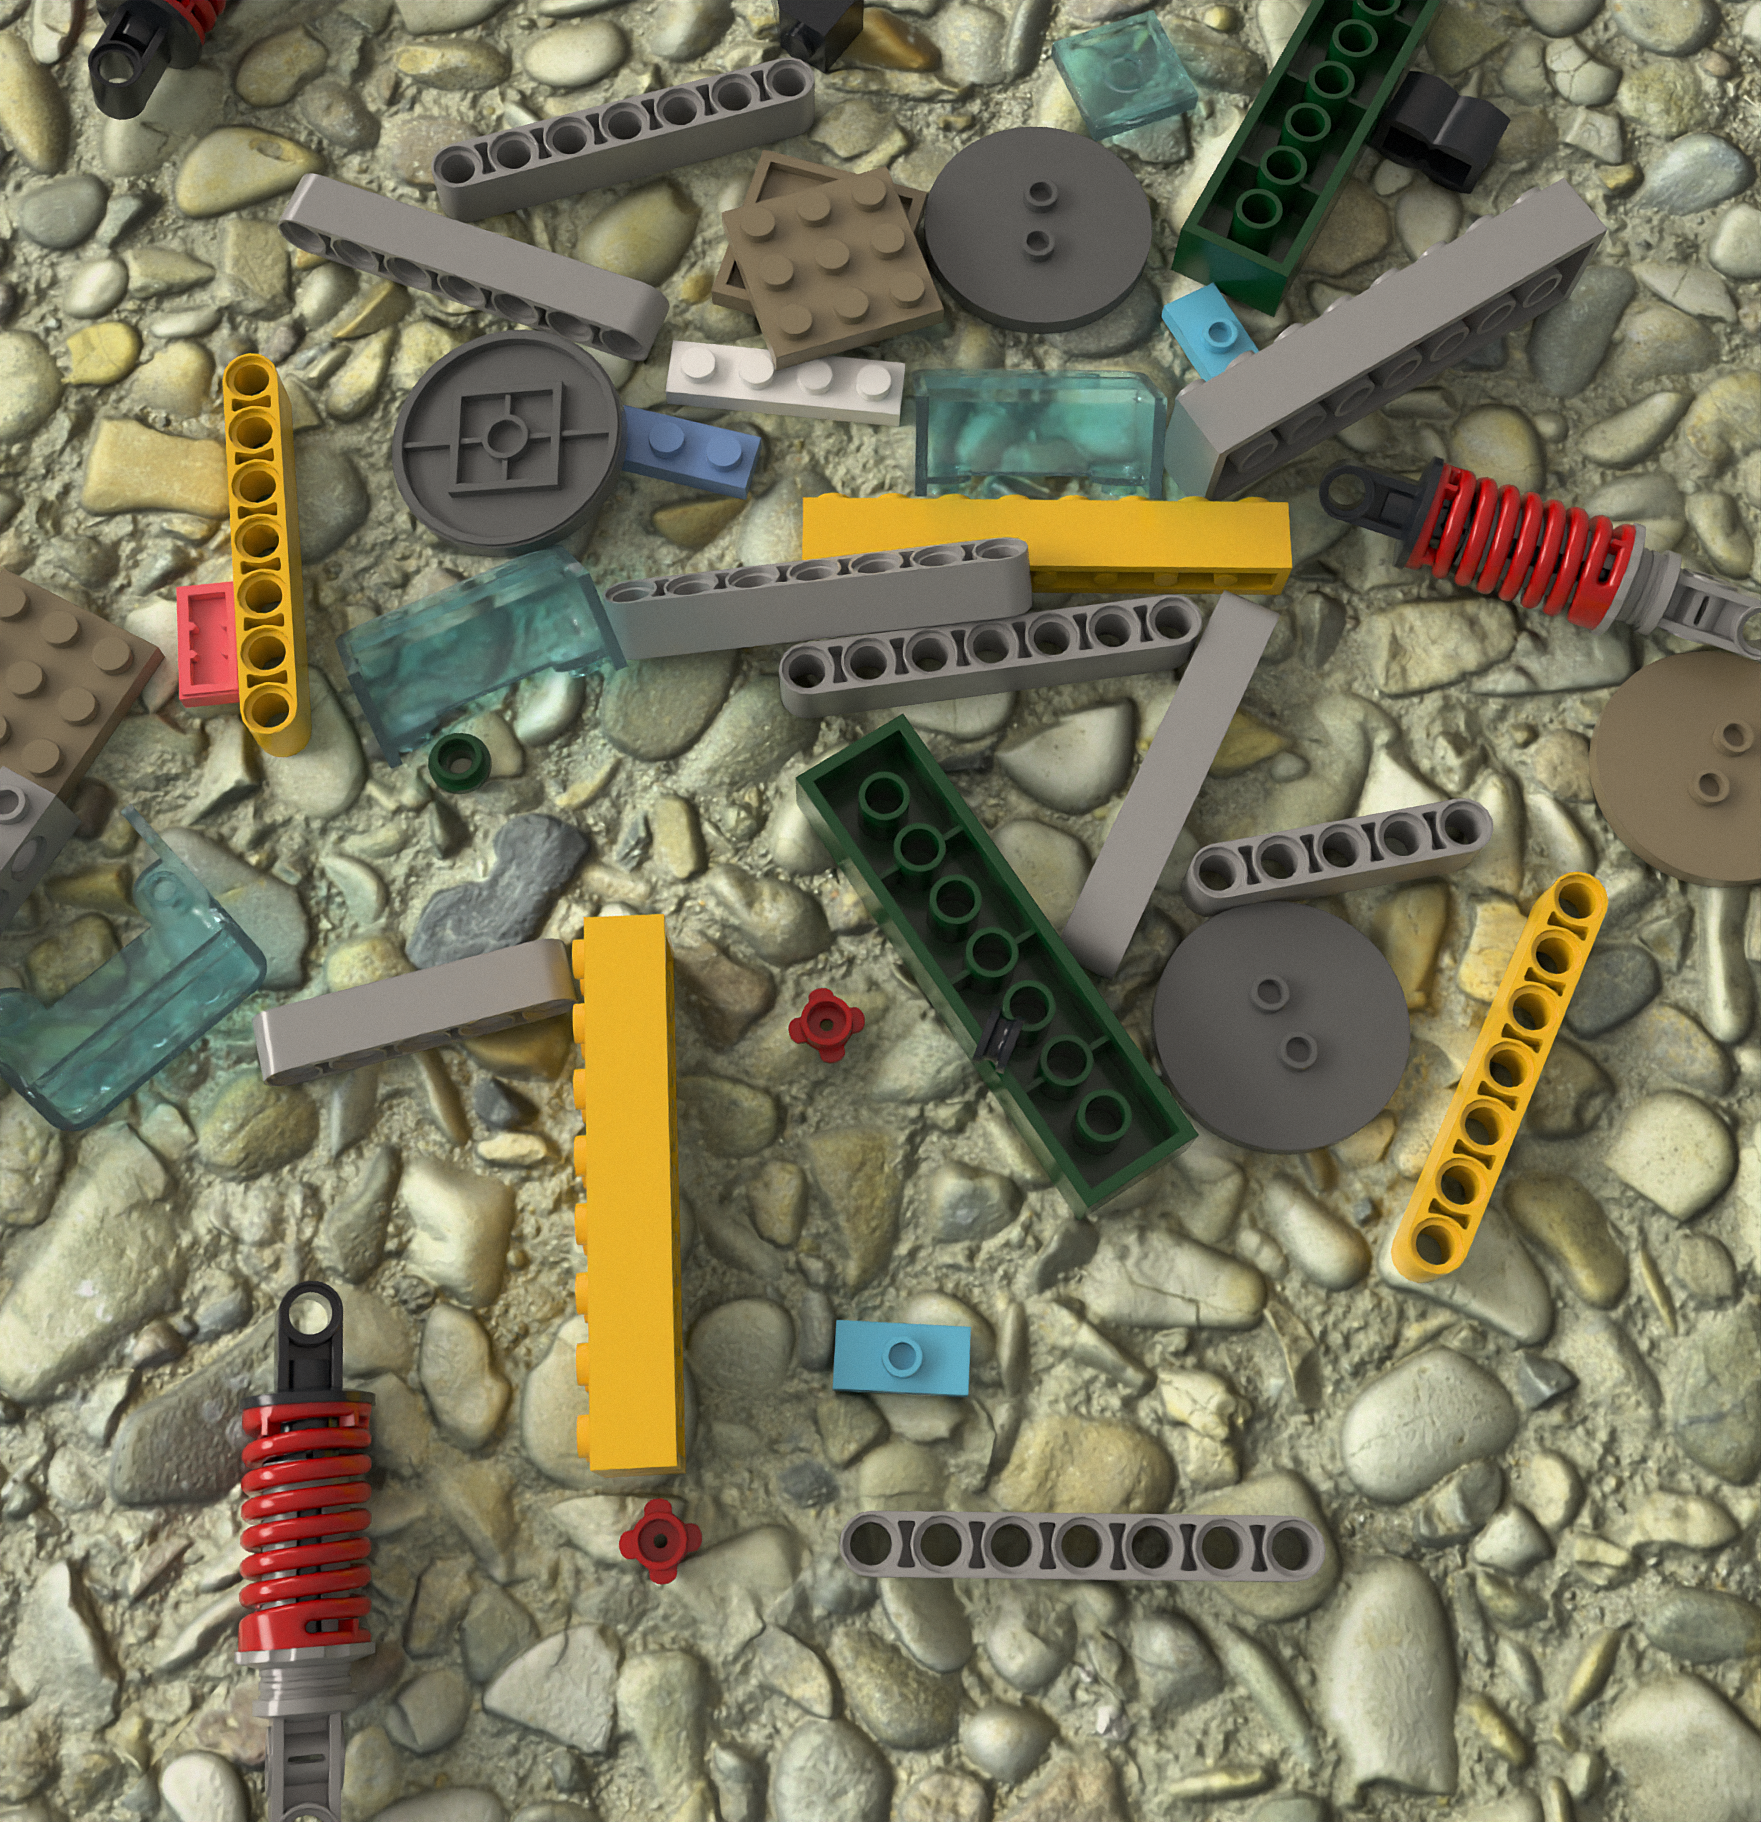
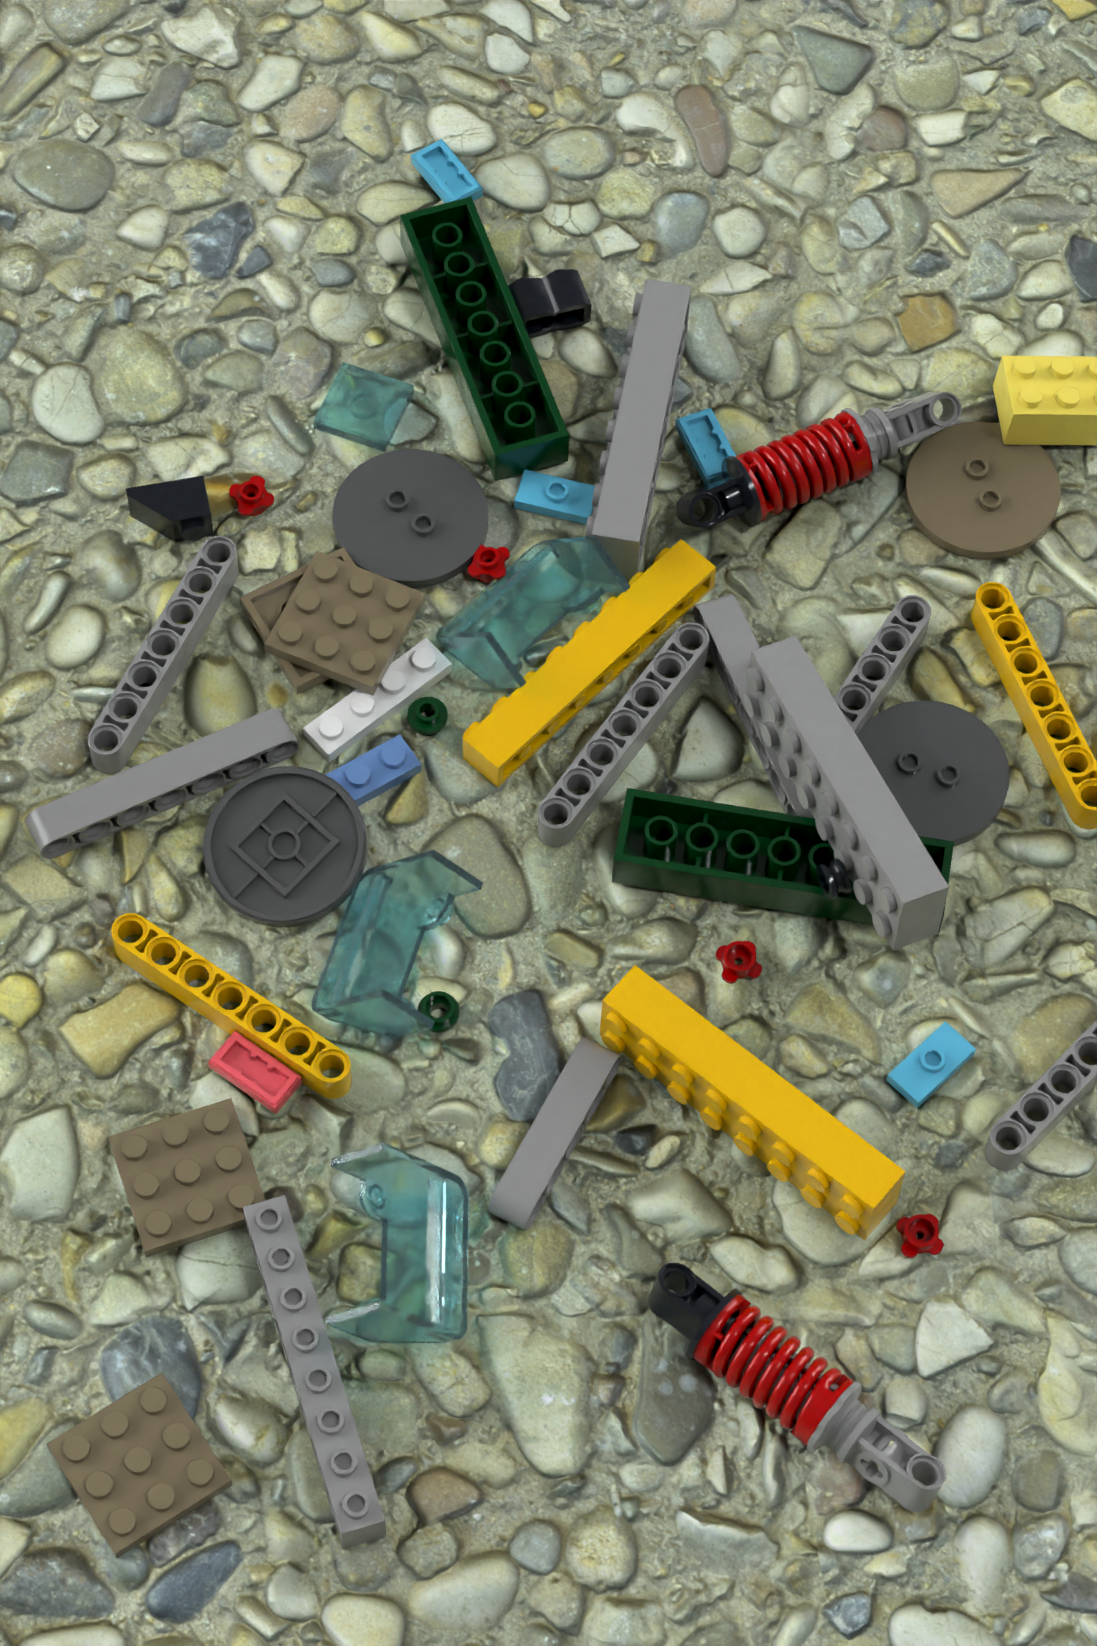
camera: 45 degrees left, 10 degrees down
light grey beam [602,537,1033,660] -> none
none -> red plate [229,476,274,516]
none -> dark green plate [407,697,448,736]
none -> red plate [468,545,510,583]
none -> medium azure plate [675,408,736,485]
none -> light grey brick [742,636,949,950]

